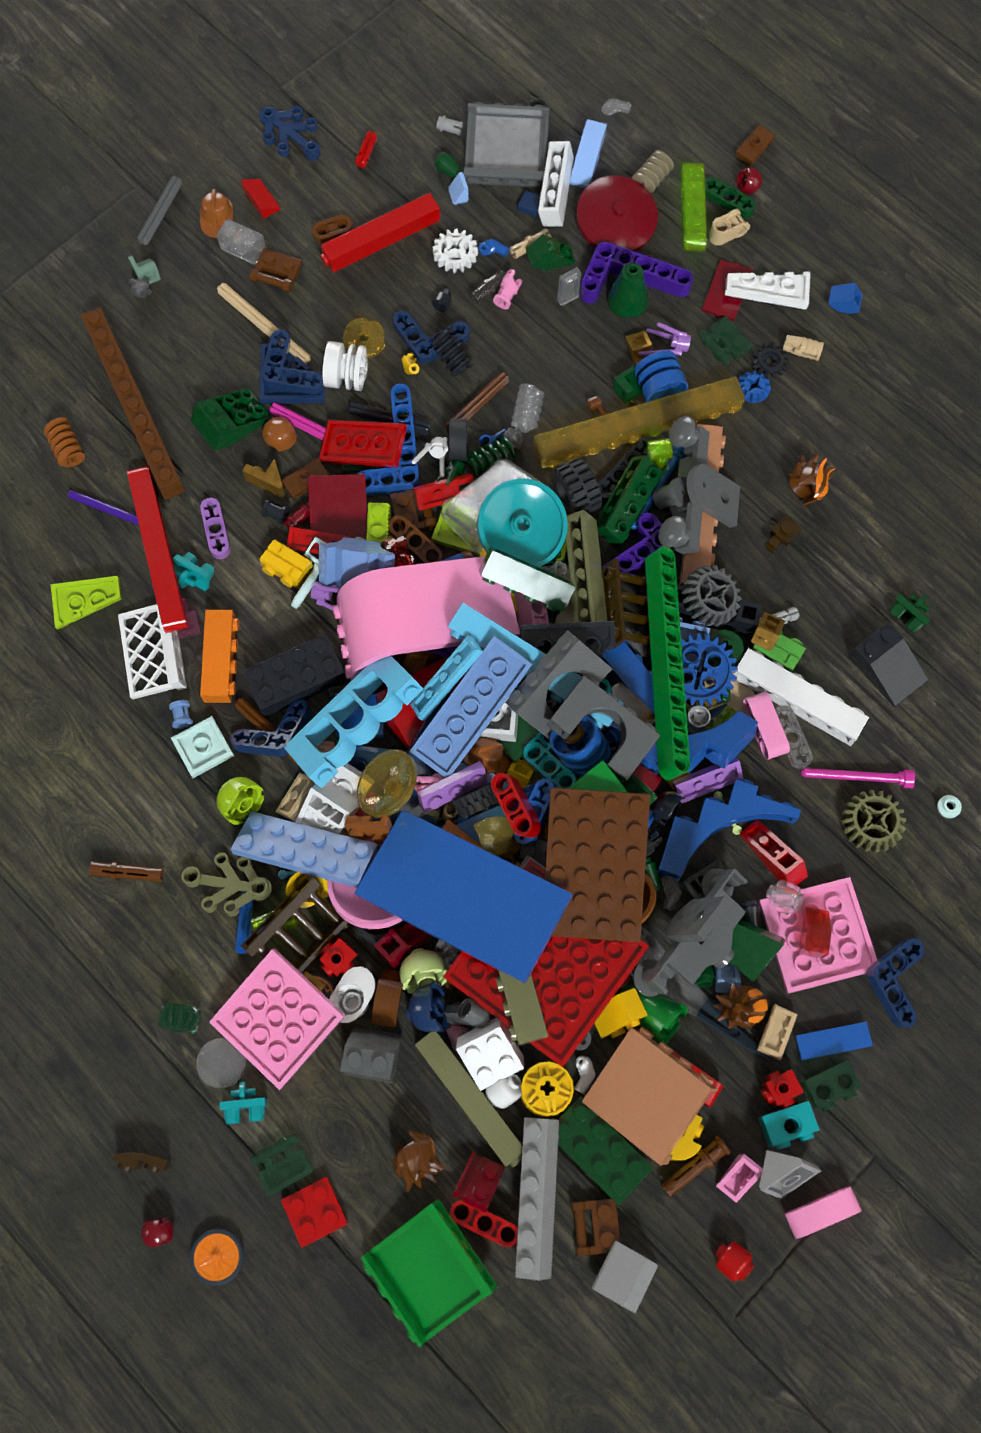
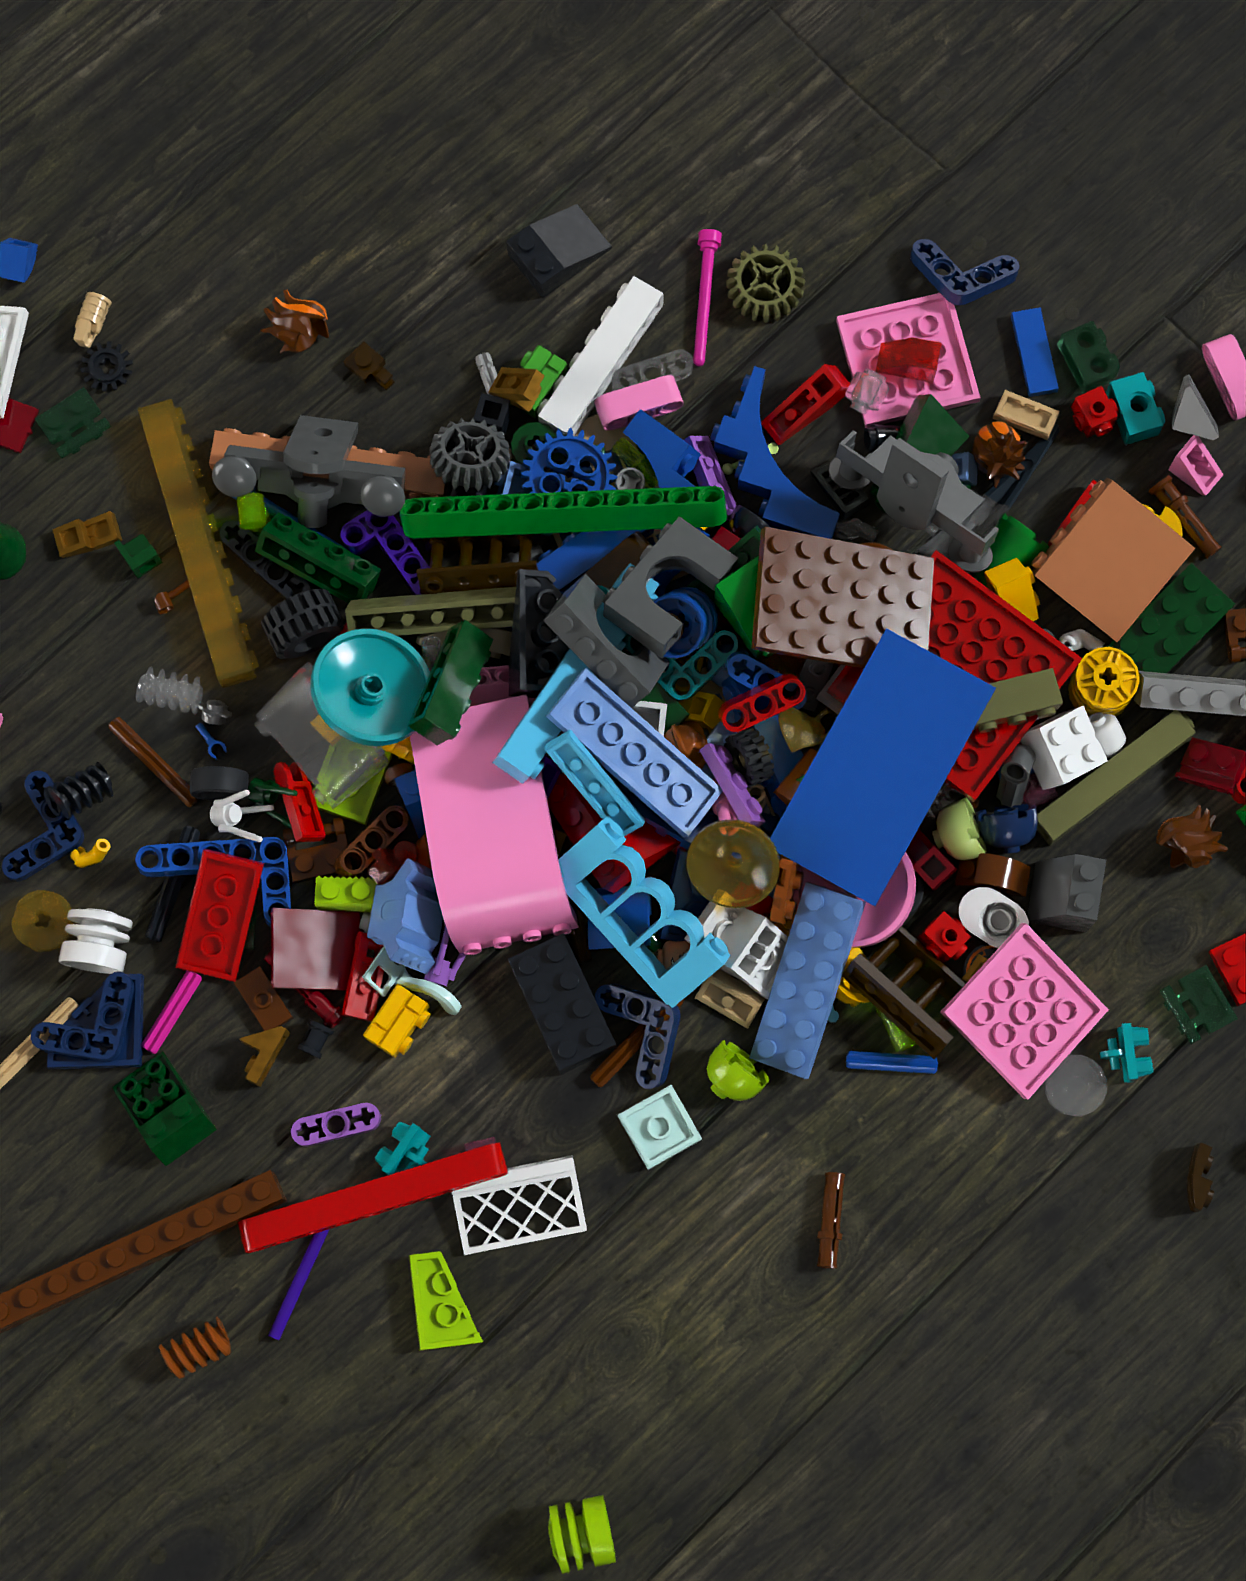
camera: 85 degrees left, 5 degrees up
clear green gear [158,1003,201,1034] -> none
medium blue bush [169,700,193,729] -> none
olive plant [181,853,272,917] -> none
orange brick [200,610,239,703] -> none
dark orange hair [262,417,298,451] -> none
dark green piece [467,437,516,478] -> none
blue wheel [634,350,689,407] -> none
medium lavender plant [639,322,691,356] -> none
blue gear [736,371,771,403] -> none
dark green hips [889,593,931,634] -> none
light aqua plate [937,795,961,818] -> none

